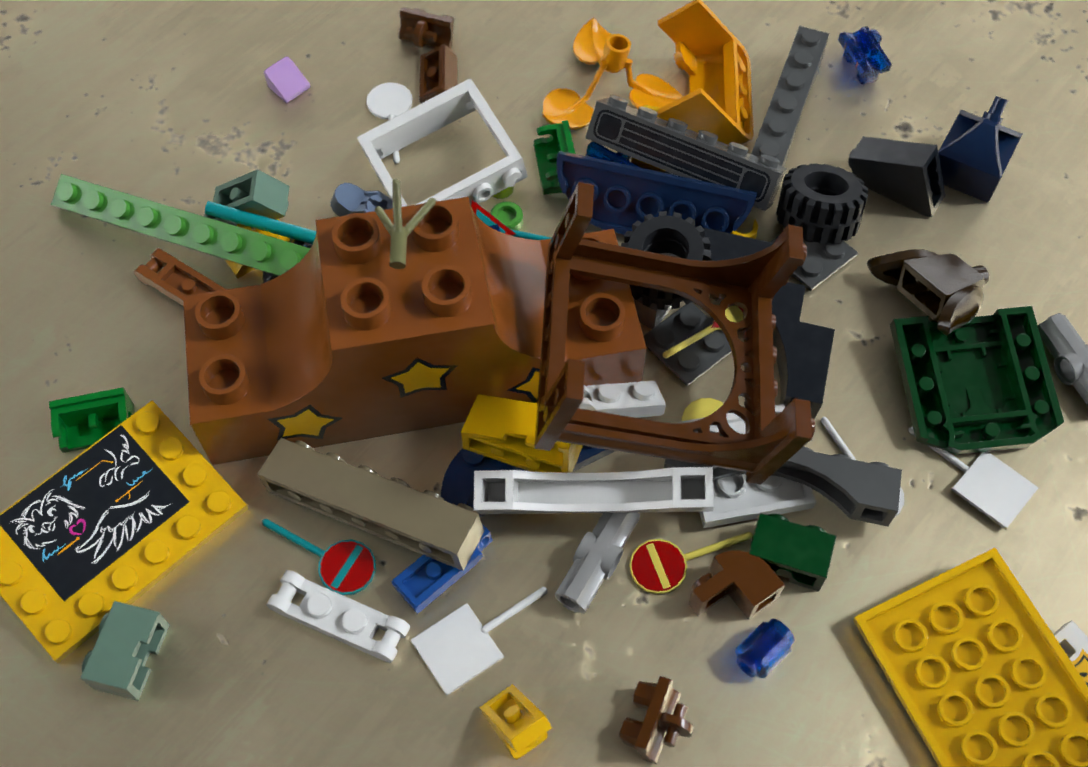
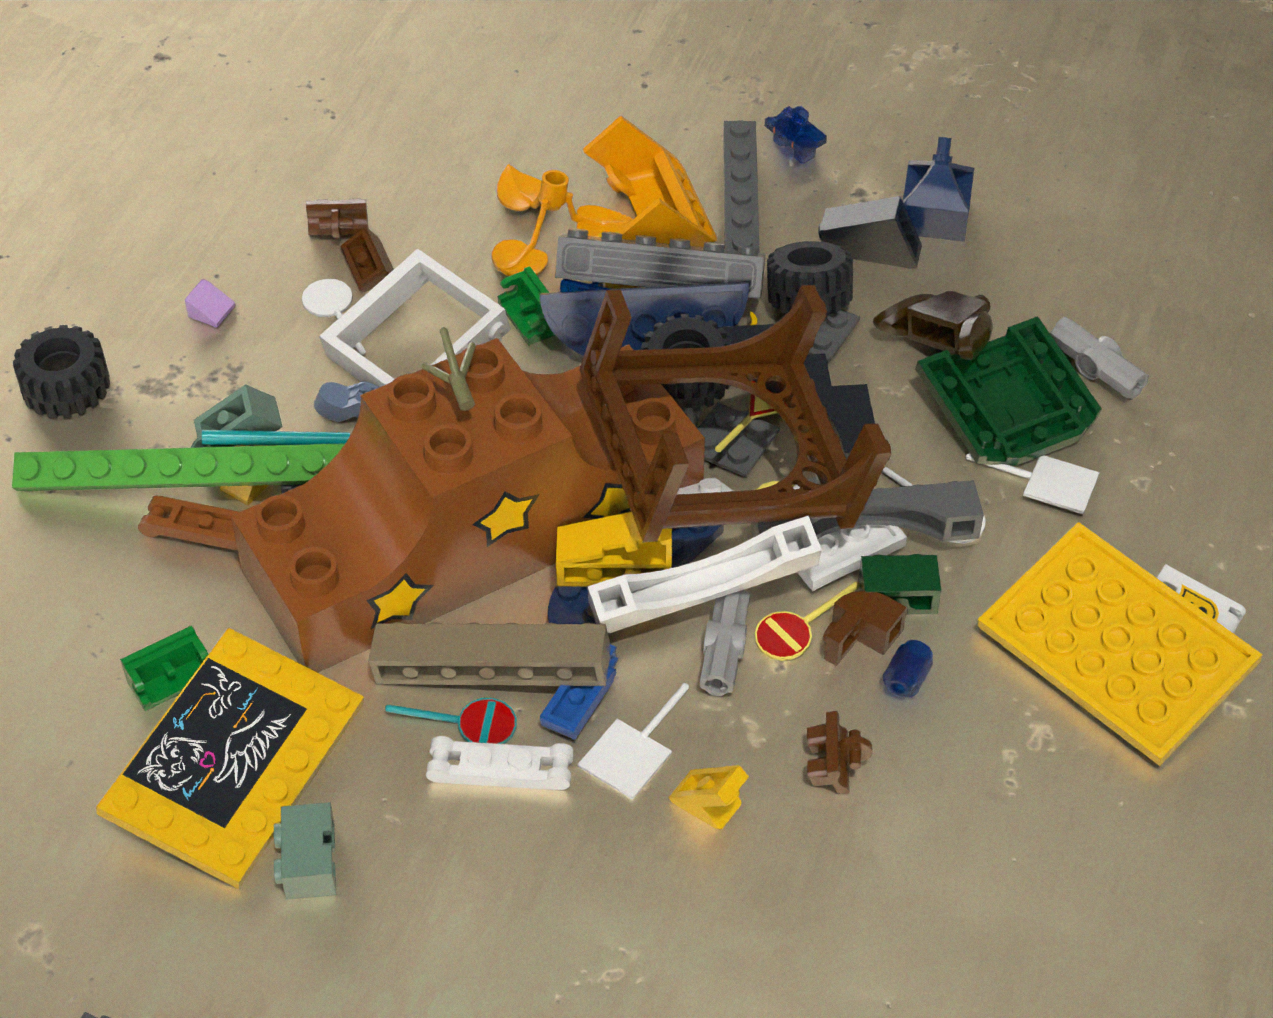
camera: 20 degrees left, 10 degrees down
none -> black tyre [13,325,110,418]

